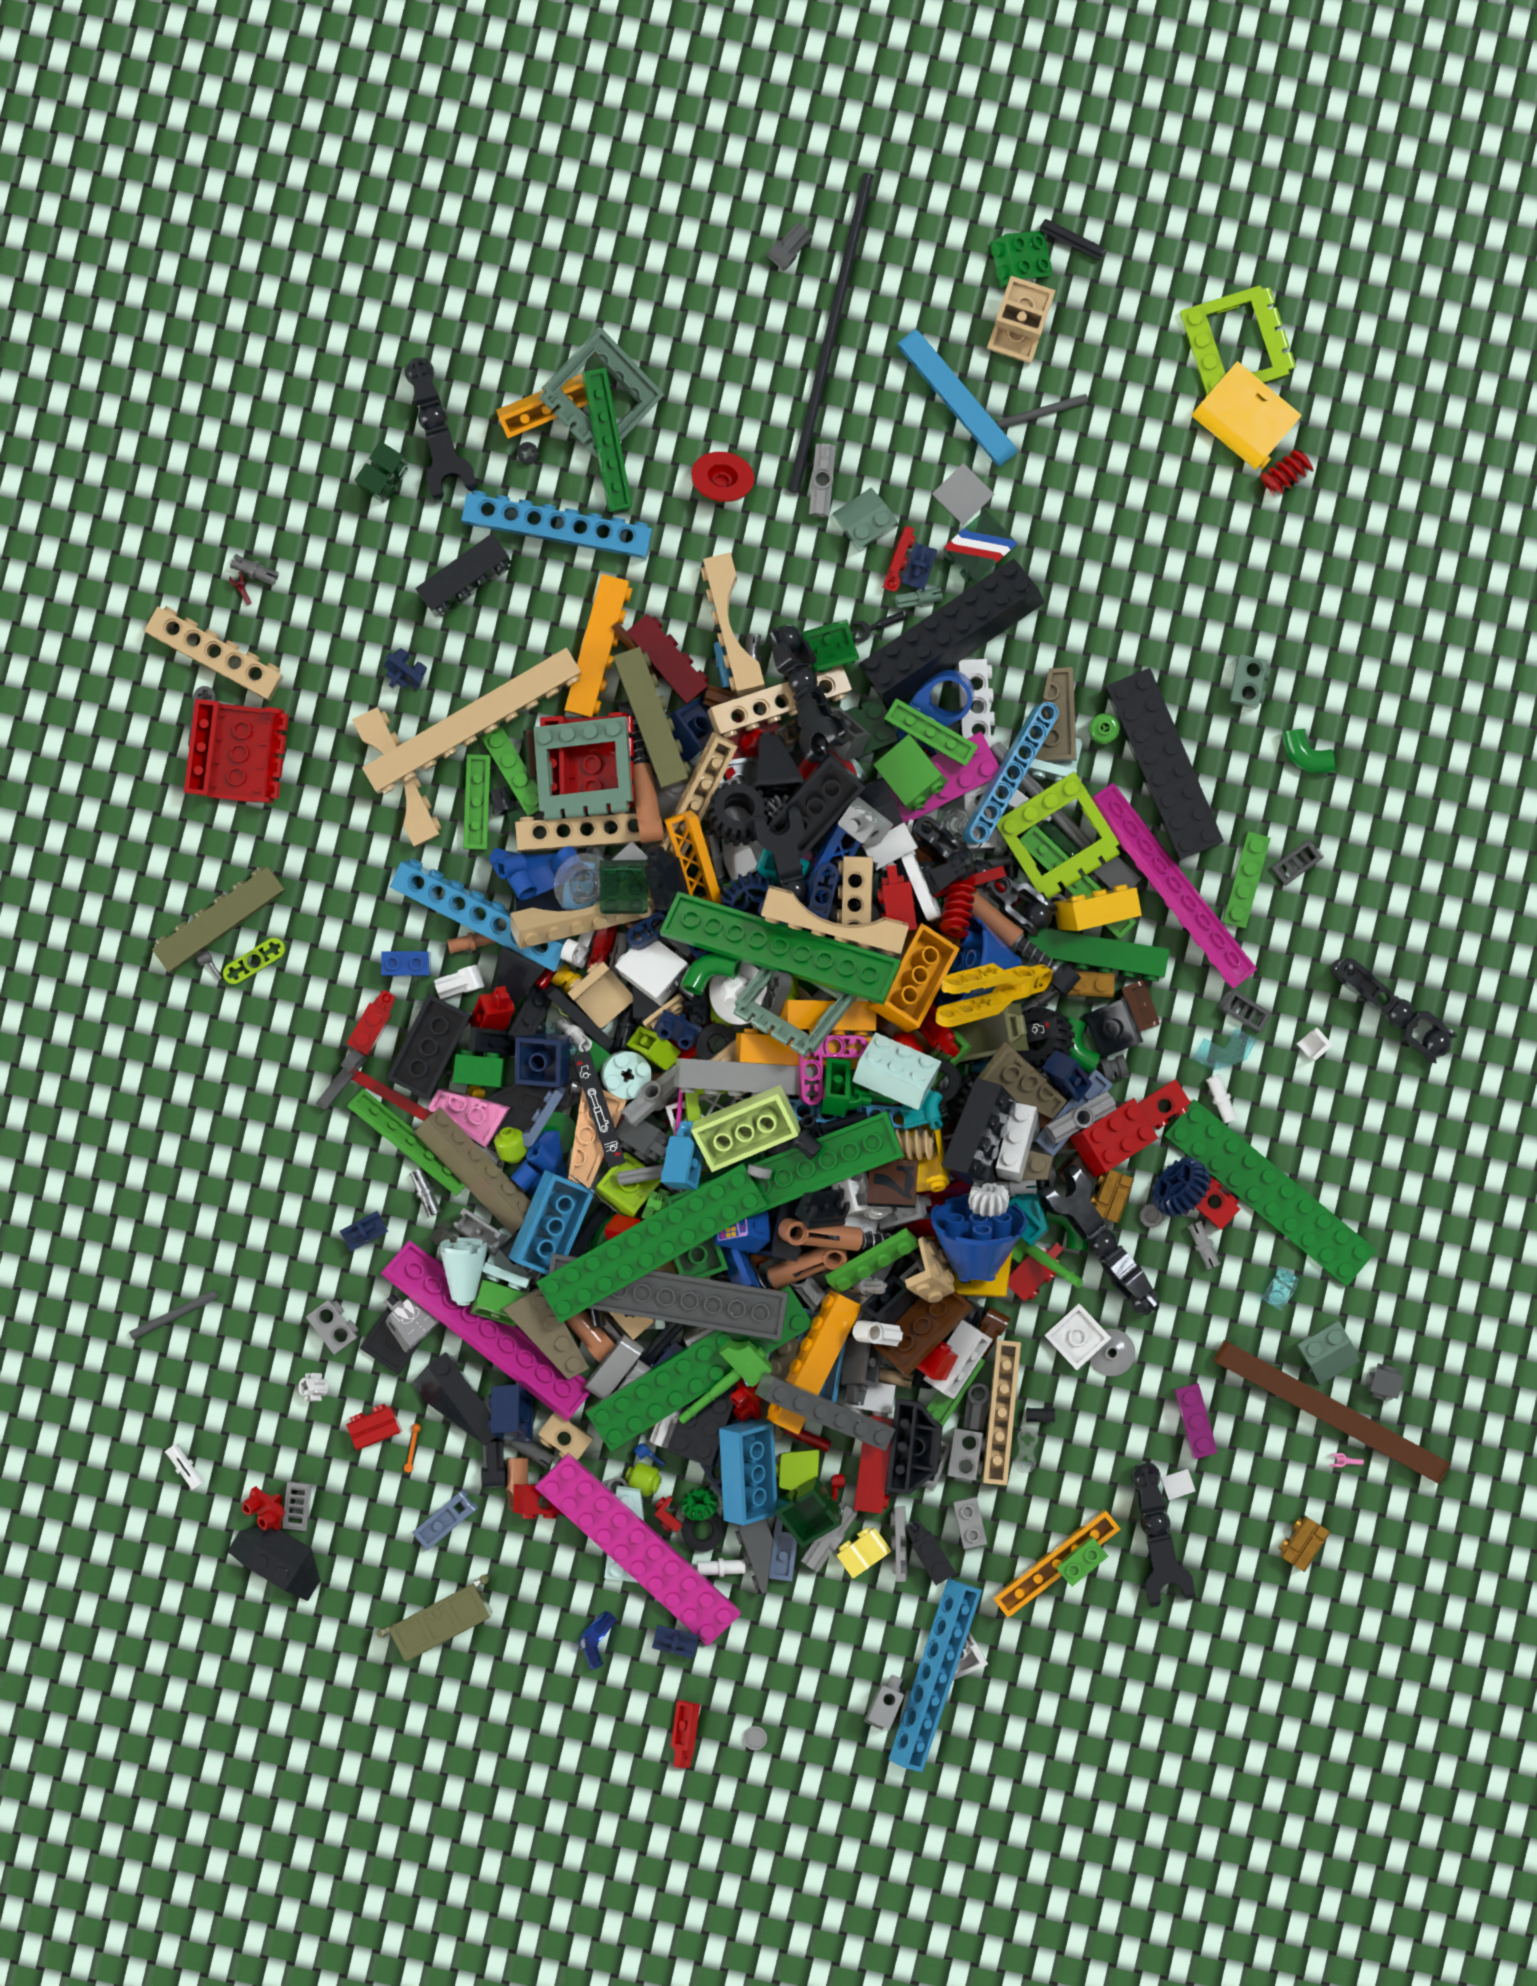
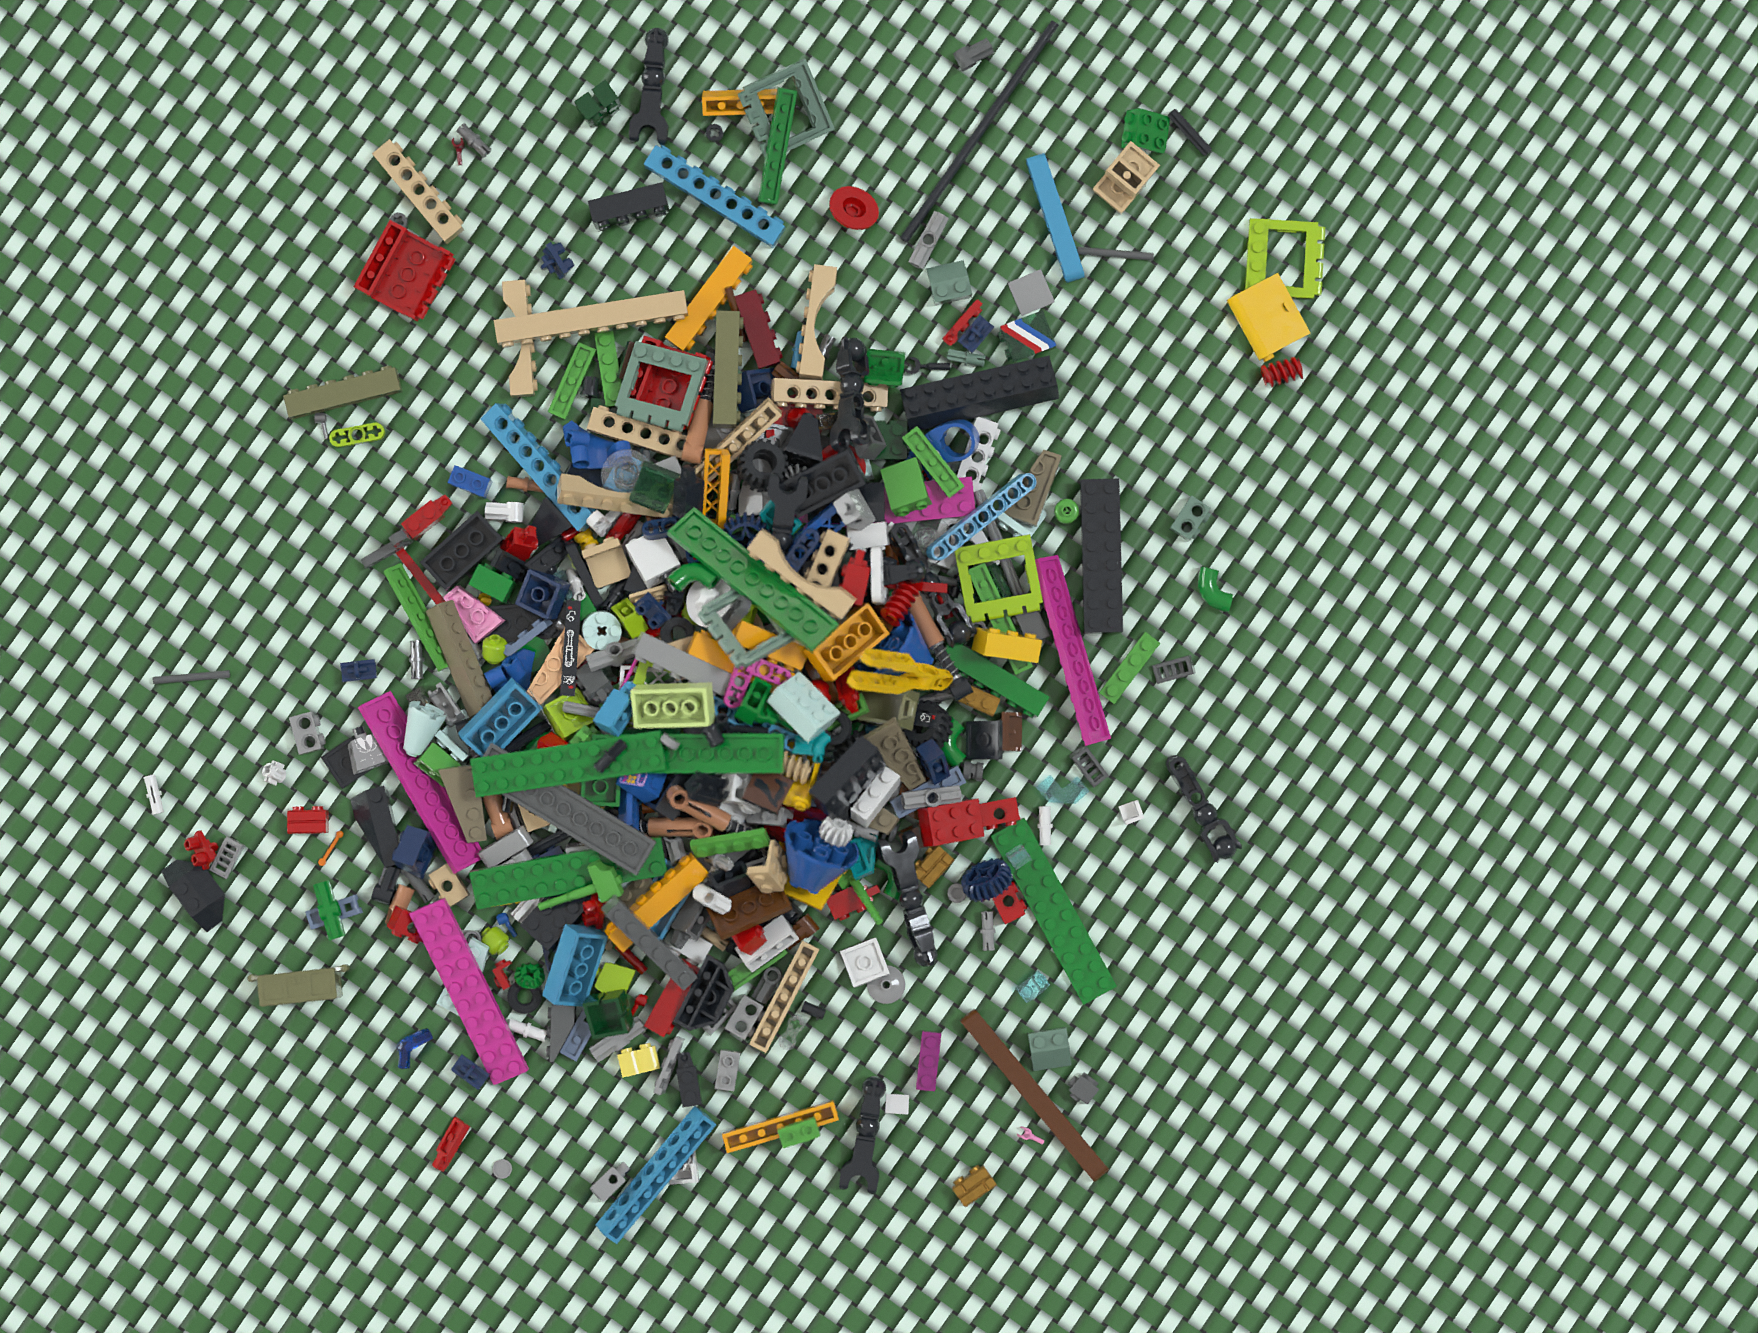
camera: 20 degrees right, 0 degrees up
none -> green piece [313,880,346,940]
none -> black axle [594,739,628,773]
none -> clear light blue brick [1005,843,1032,870]

